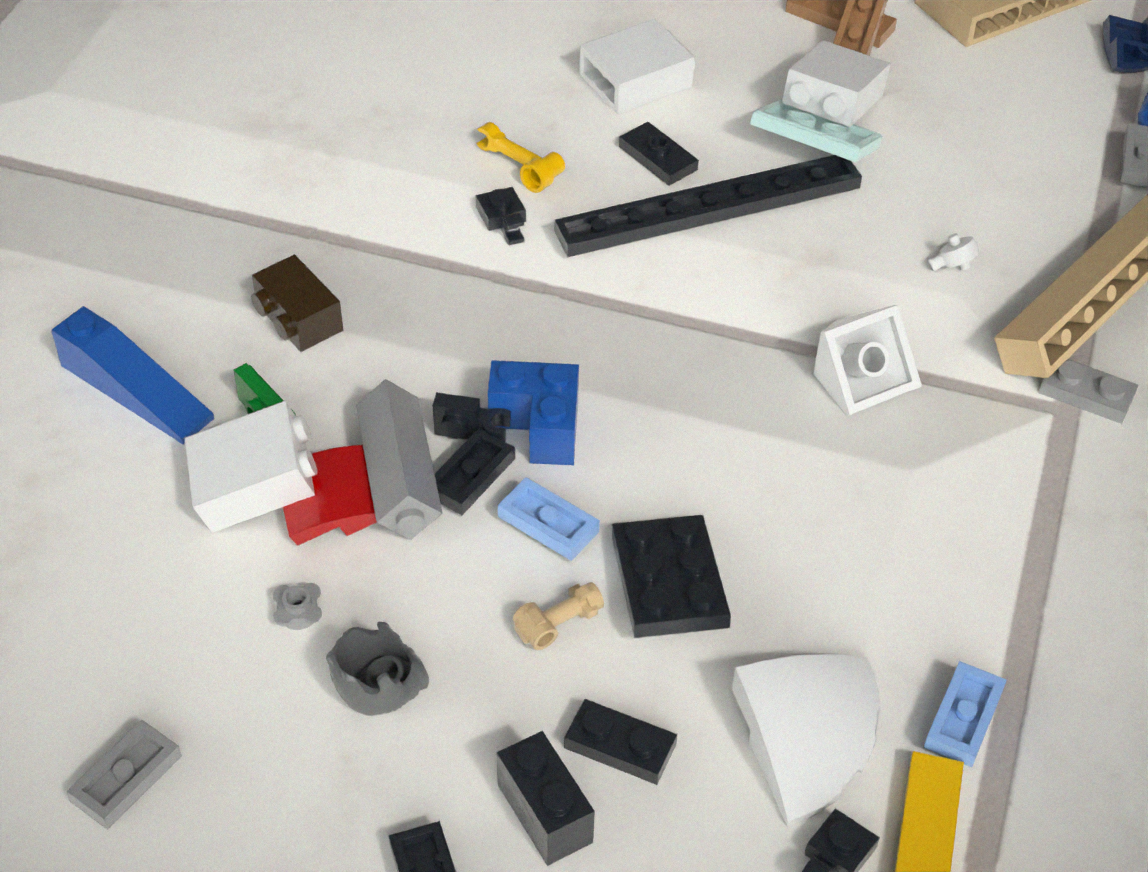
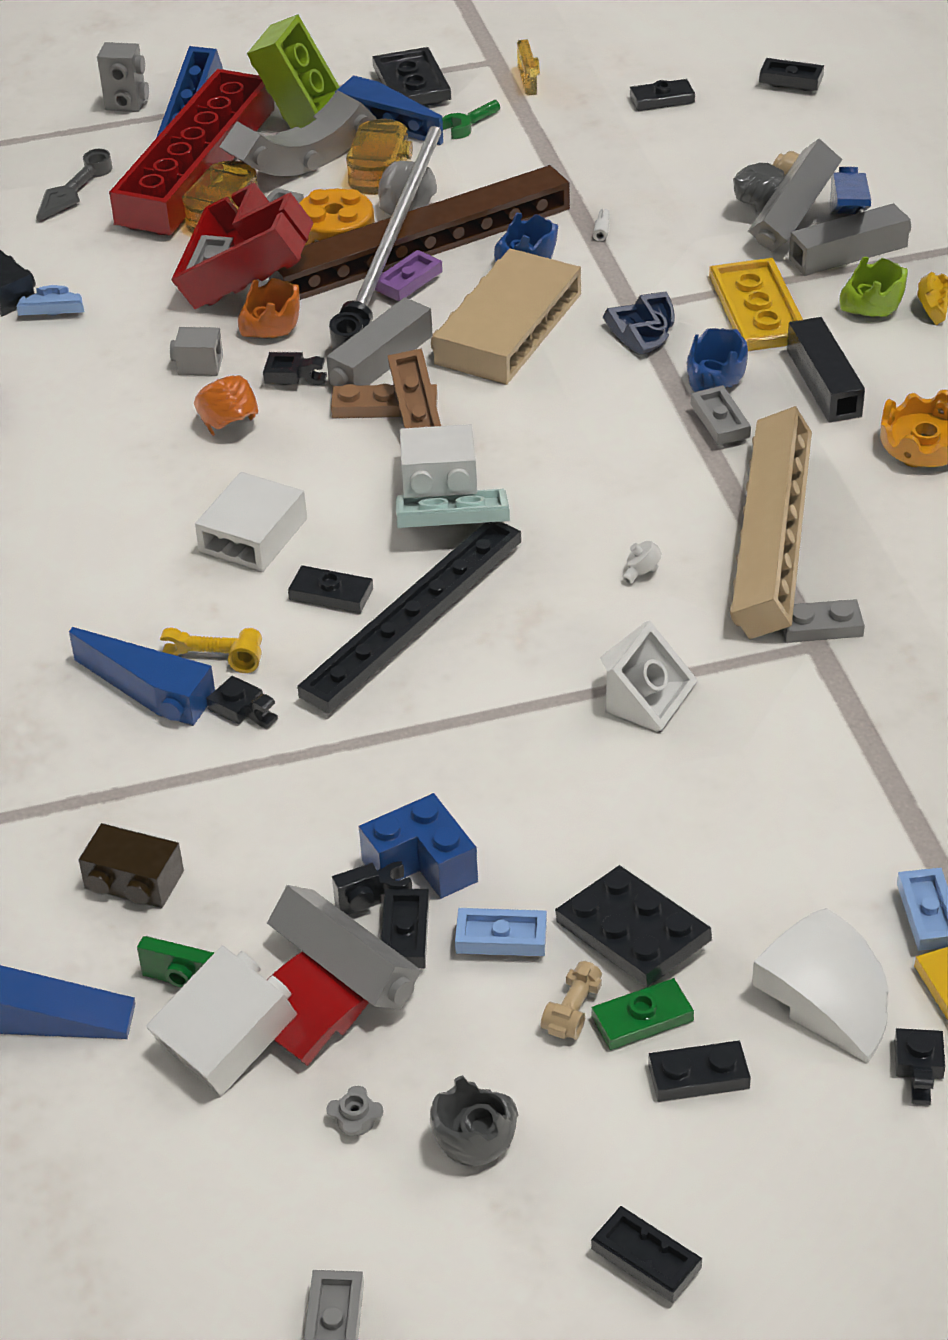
camera: 30 degrees left, 5 degrees down
black brick [497,730,595,866] -> none
none -> blue slope [69,627,215,726]
none -> green plate [591,978,694,1051]

